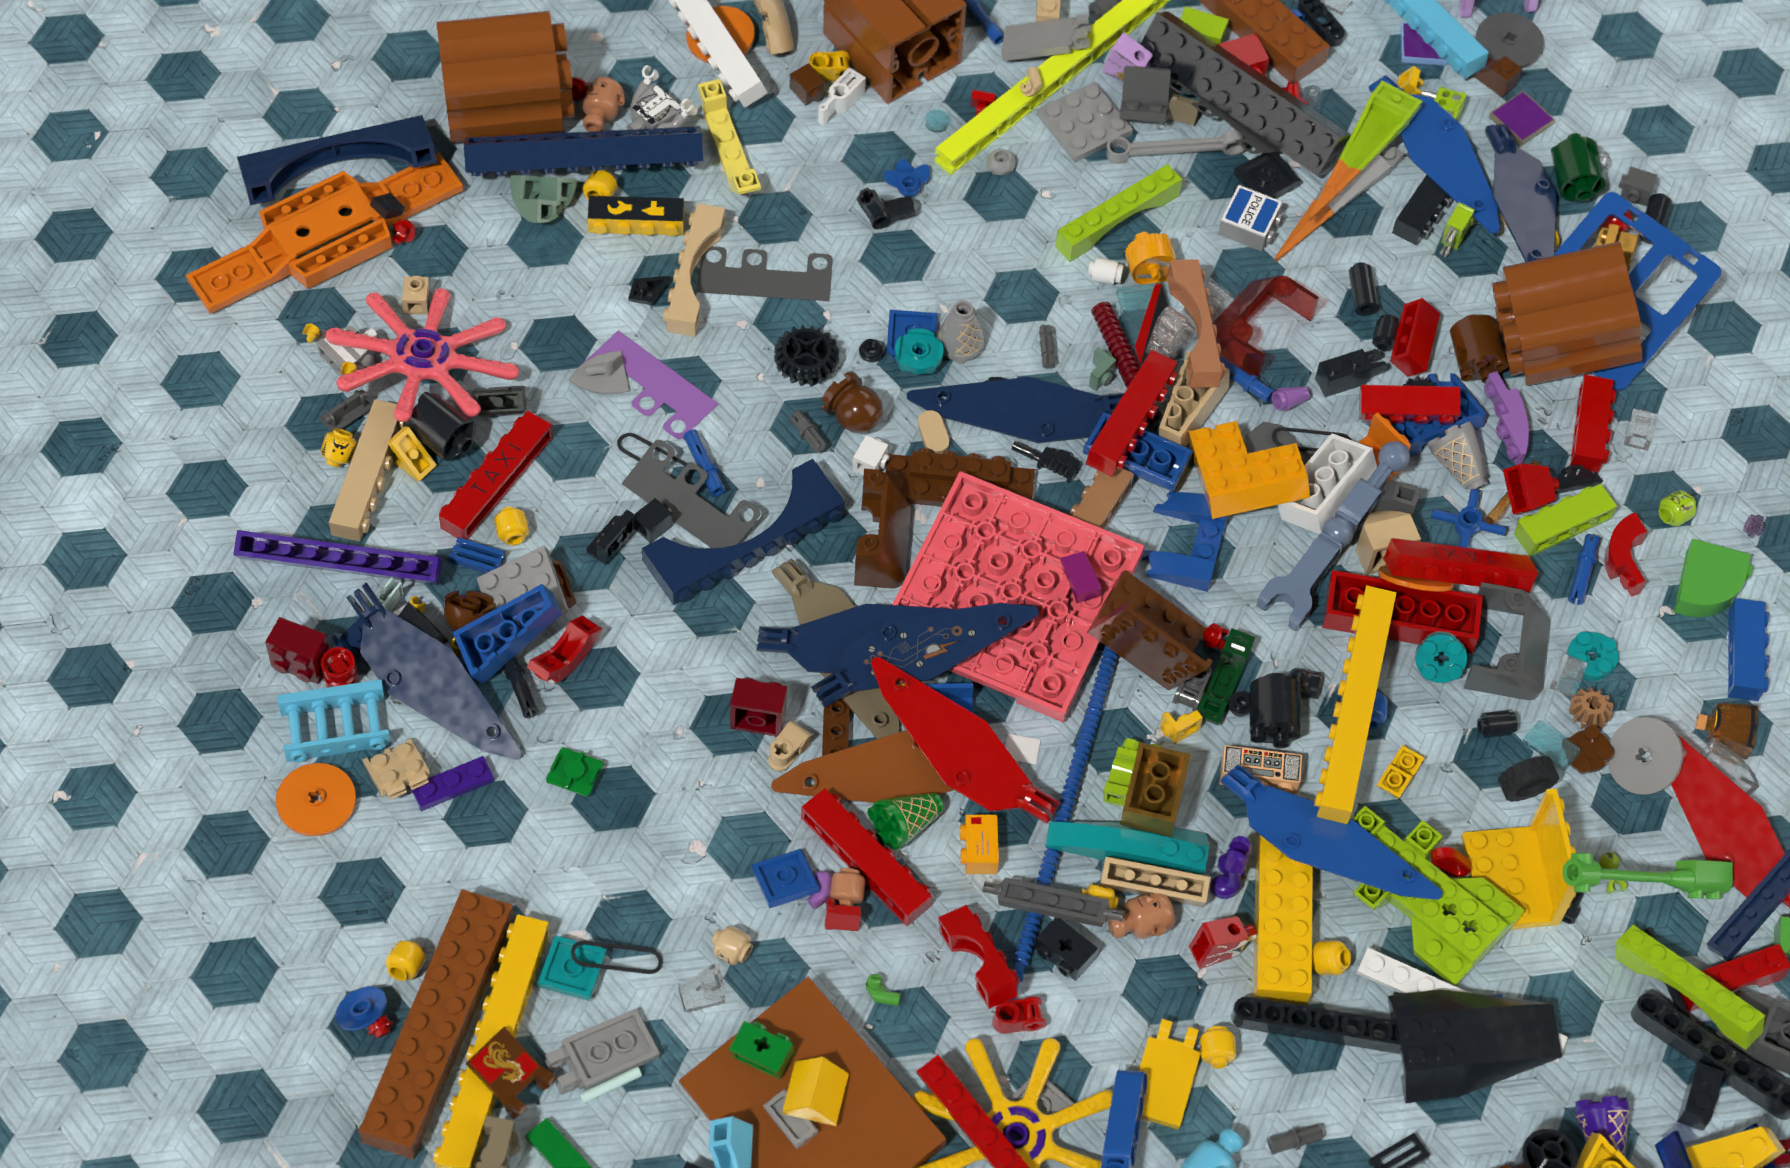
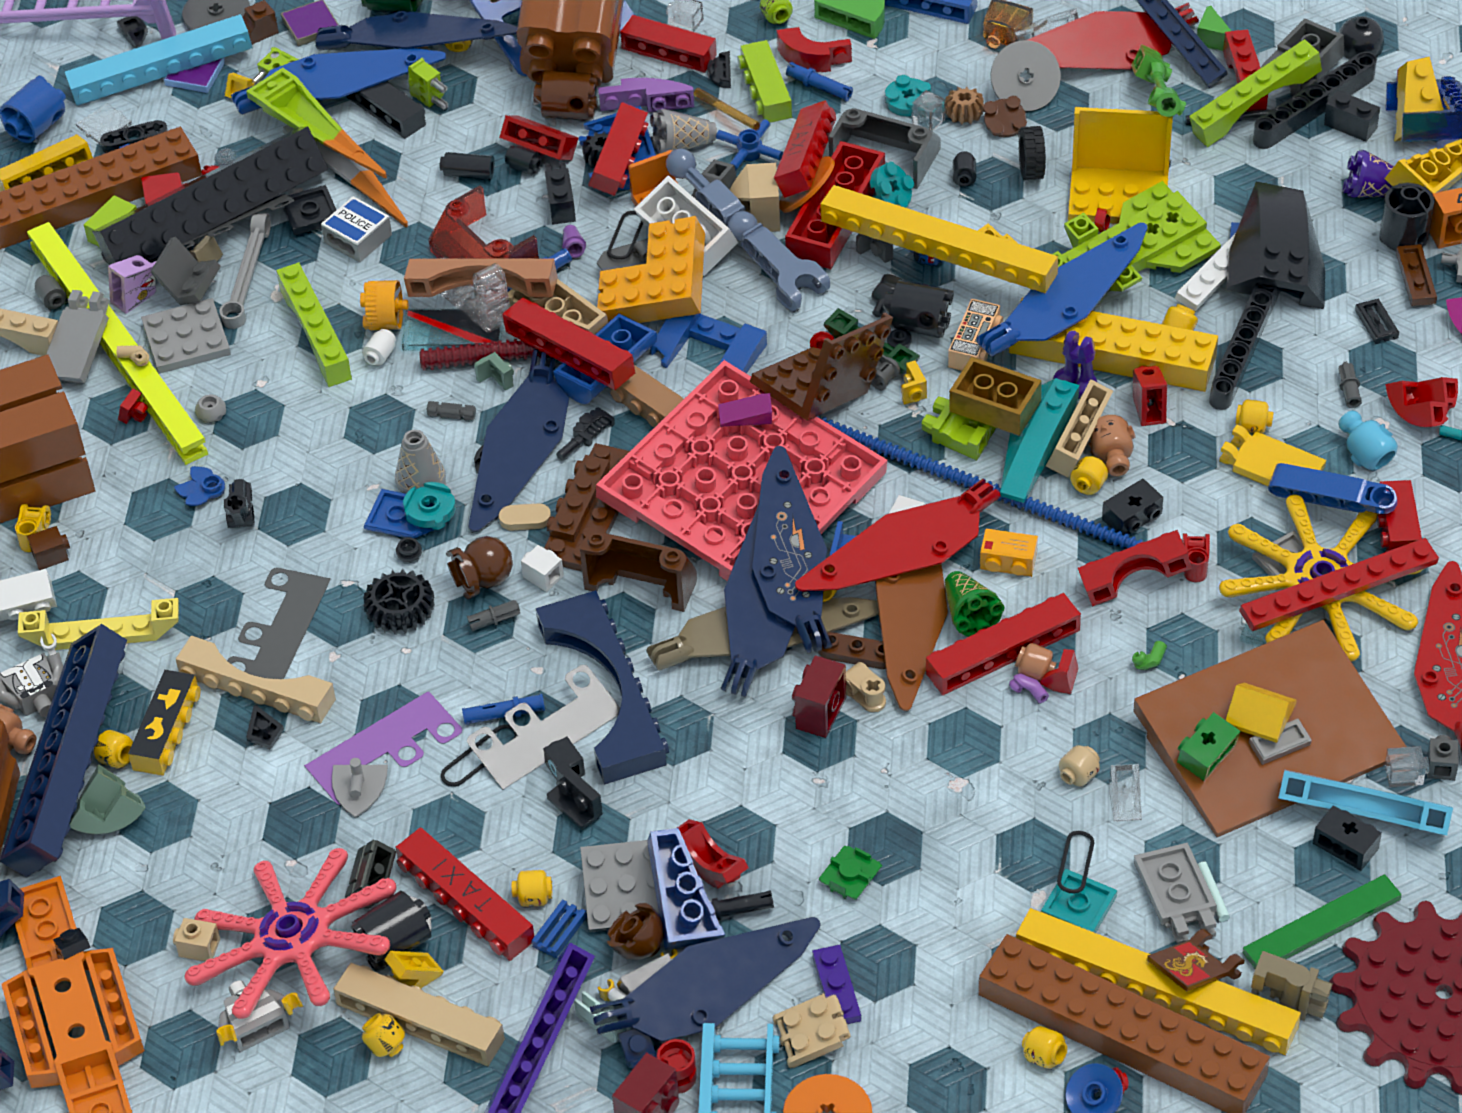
camera: 70 degrees left, 10 degrees down
dark grey hinge [318,389,372,432] -> none
red plate [391,219,416,245] -> none
blue tile [751,849,819,909] -> none
white piece [818,67,866,125] -> none
clear light blue tile [925,109,949,133] -> none
dark grey plate [982,877,1125,927] -> none
red torso [1503,463,1559,515] -> none
clear light blue tile [1523,720,1581,771] -> none

